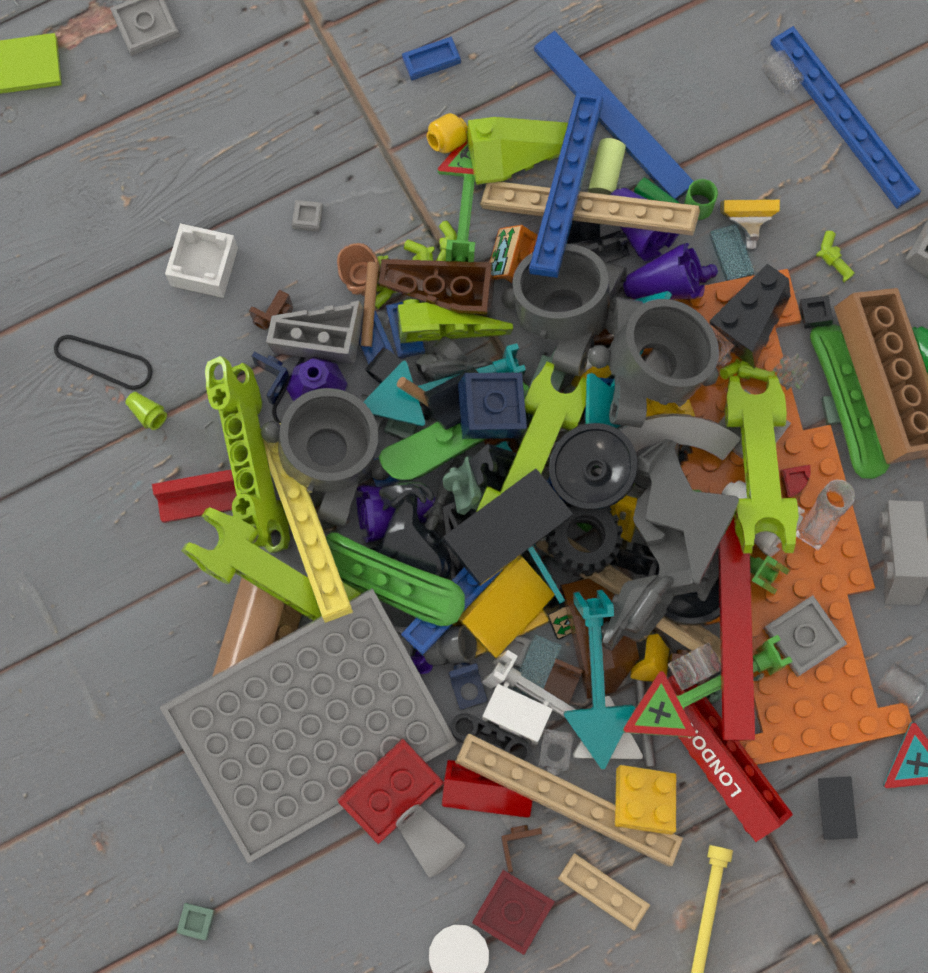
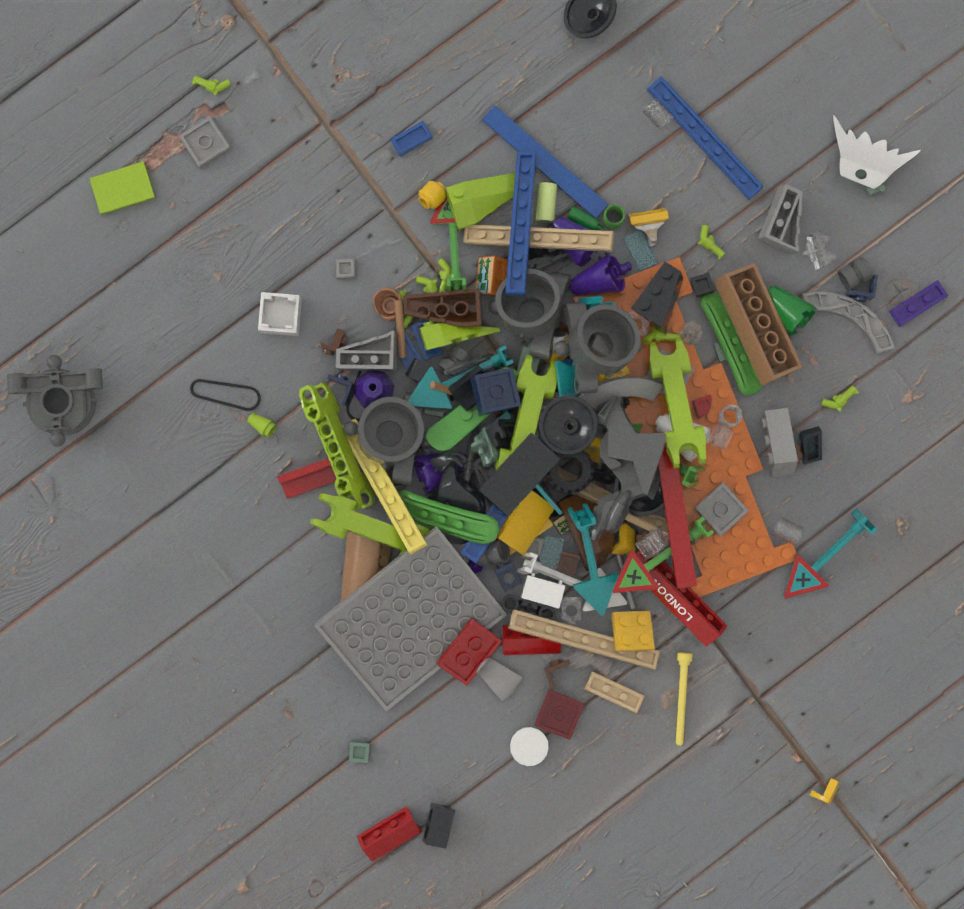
camera: 10 degrees left, 10 degrees up
black hinge [818,776,858,840] -> none

